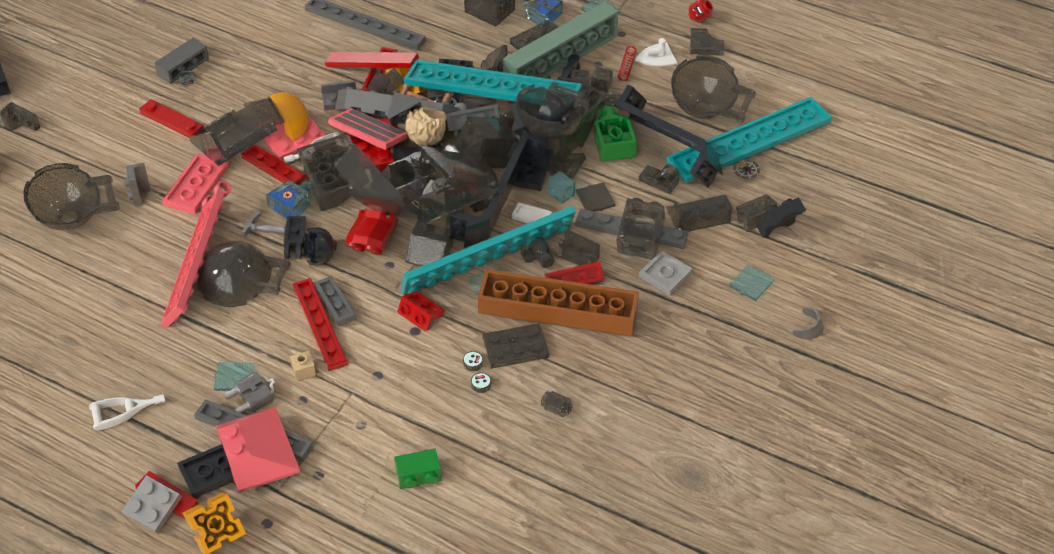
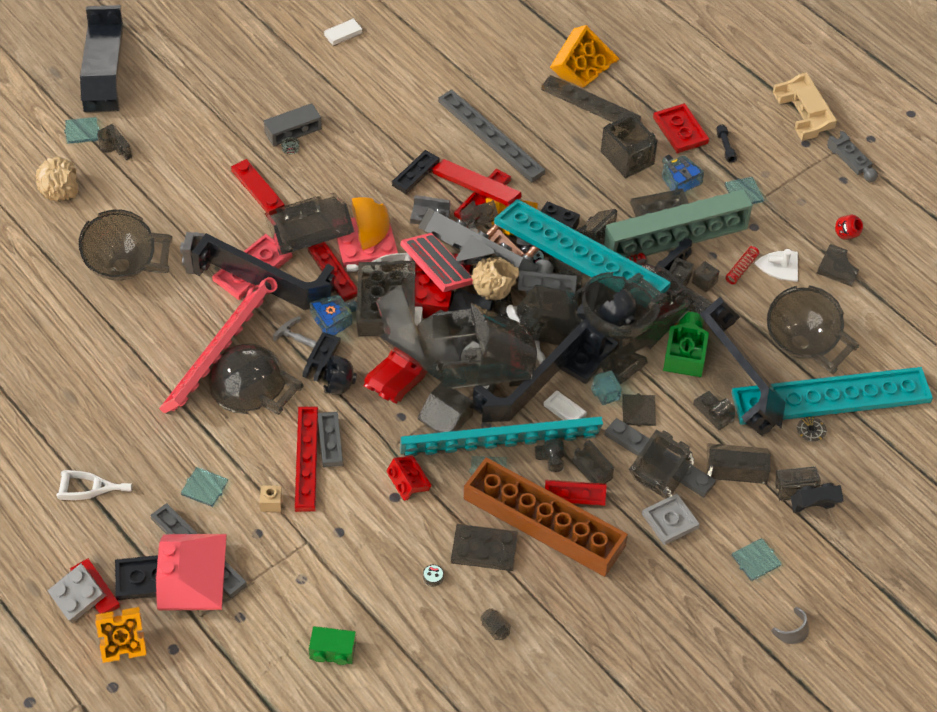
camera: 20 degrees right, 5 degrees up
flat silver piece [224,371,275,413] -> none
tile [463,351,483,371] -> none
none -> black panel [192,233,336,310]
none -> black plate [392,150,440,194]

